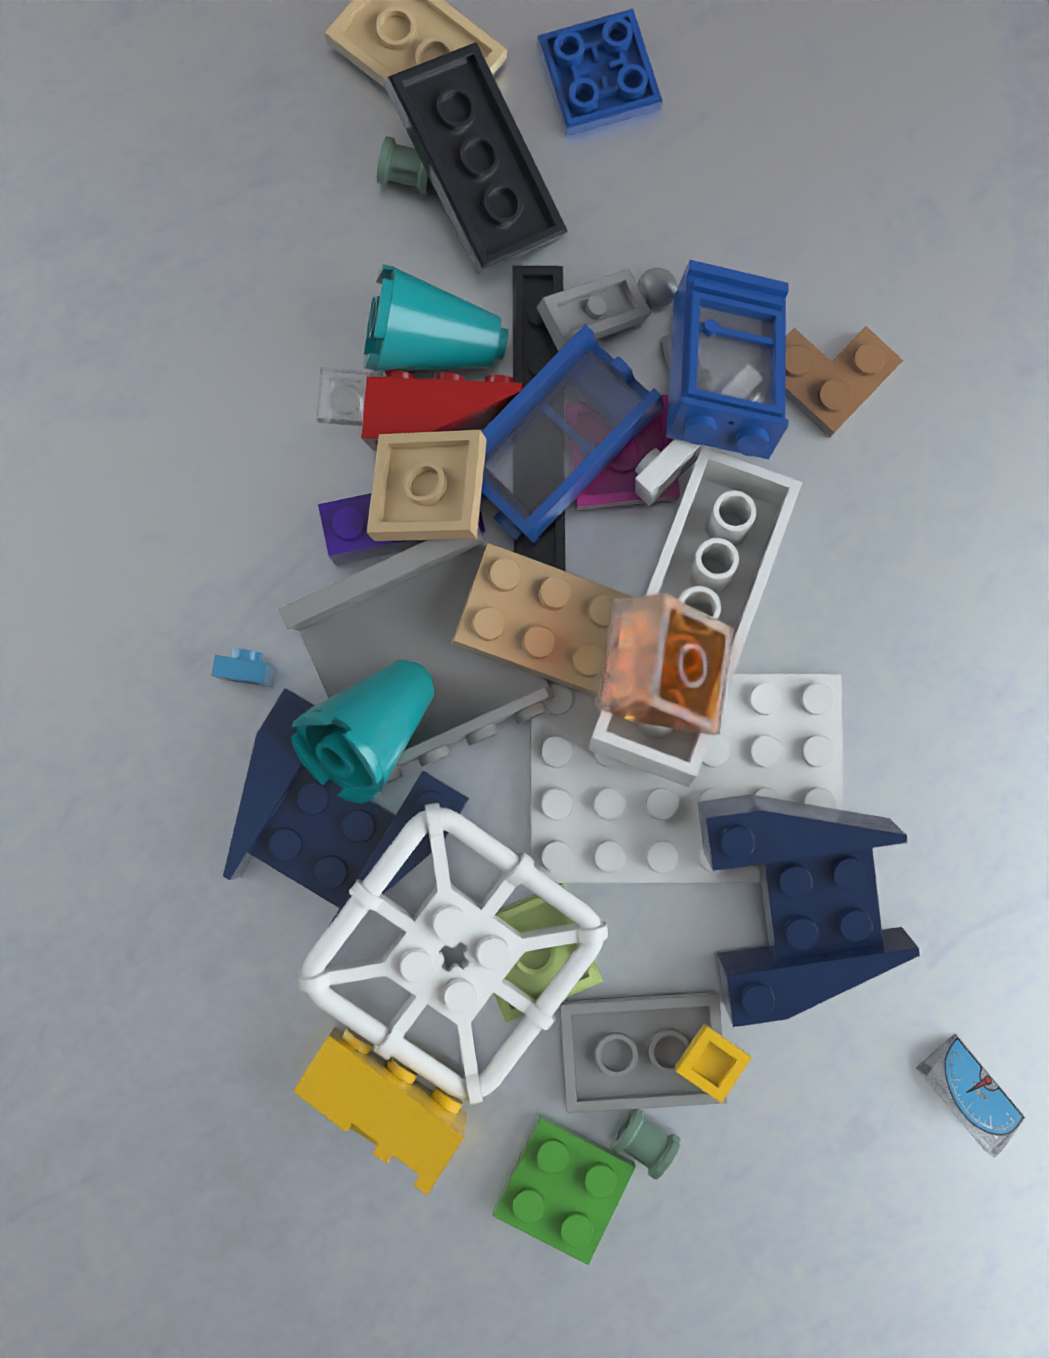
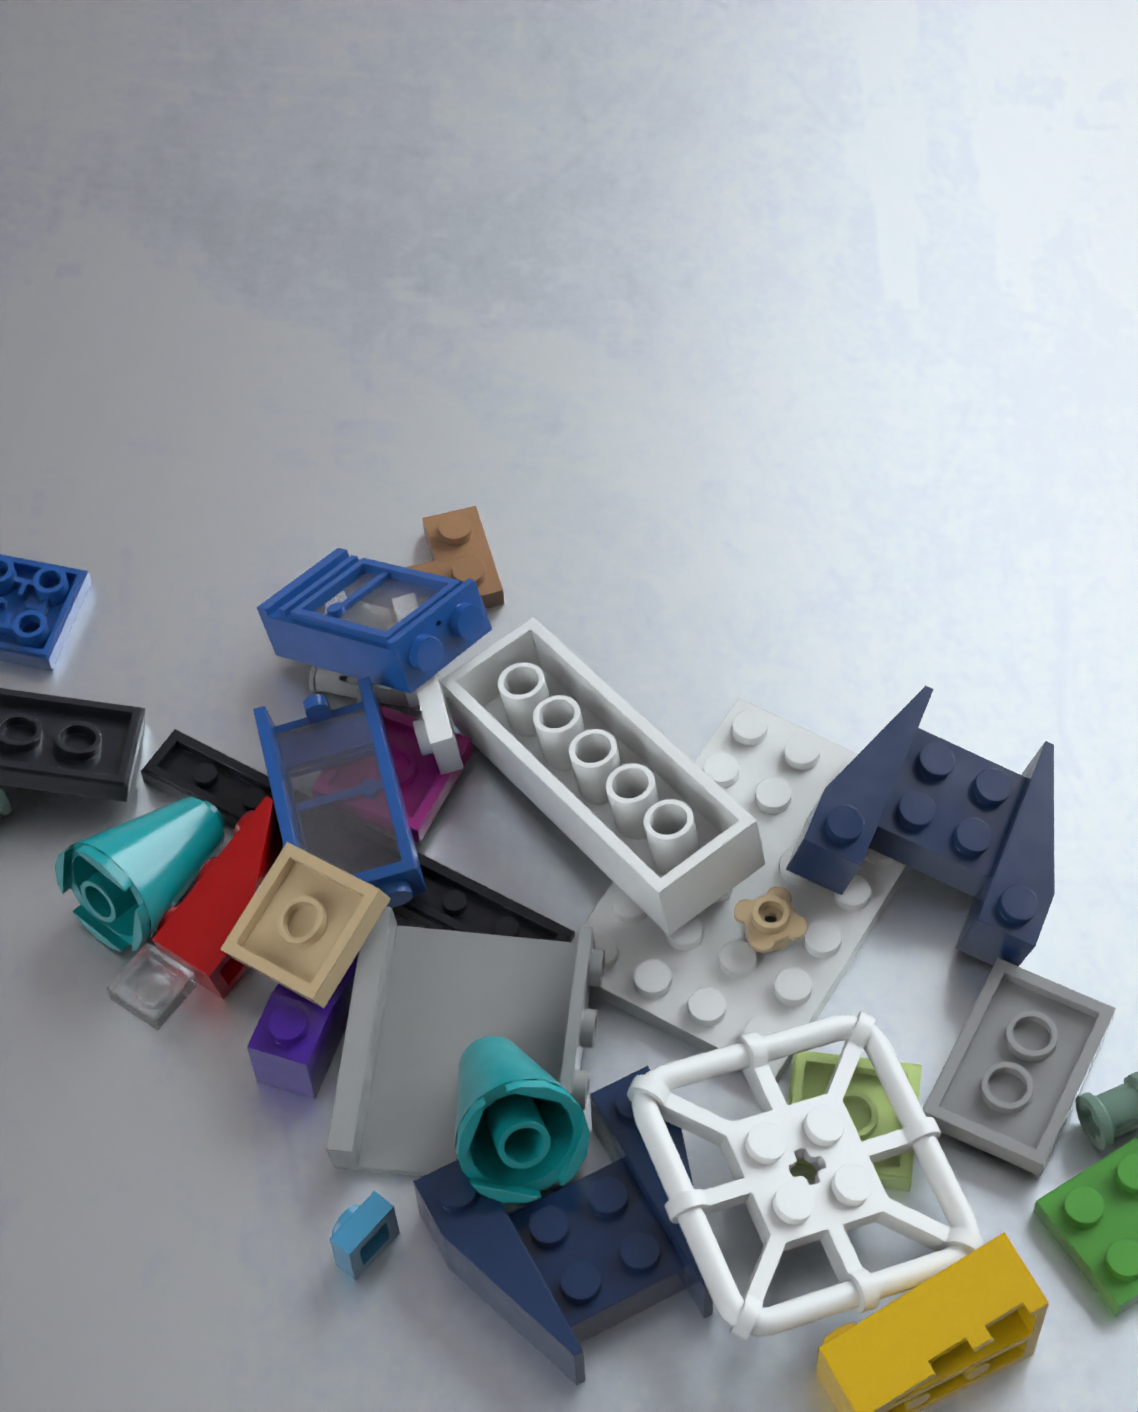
camera: 45 degrees left, 30 degrees down
tan plate [451,543,635,698] -> none
light grey plate [537,267,677,351] -> none
clear orange slope [597,593,734,735] -> none
yellow plate [674,1023,752,1103] -> none
none -> tan plate [734,887,807,953]

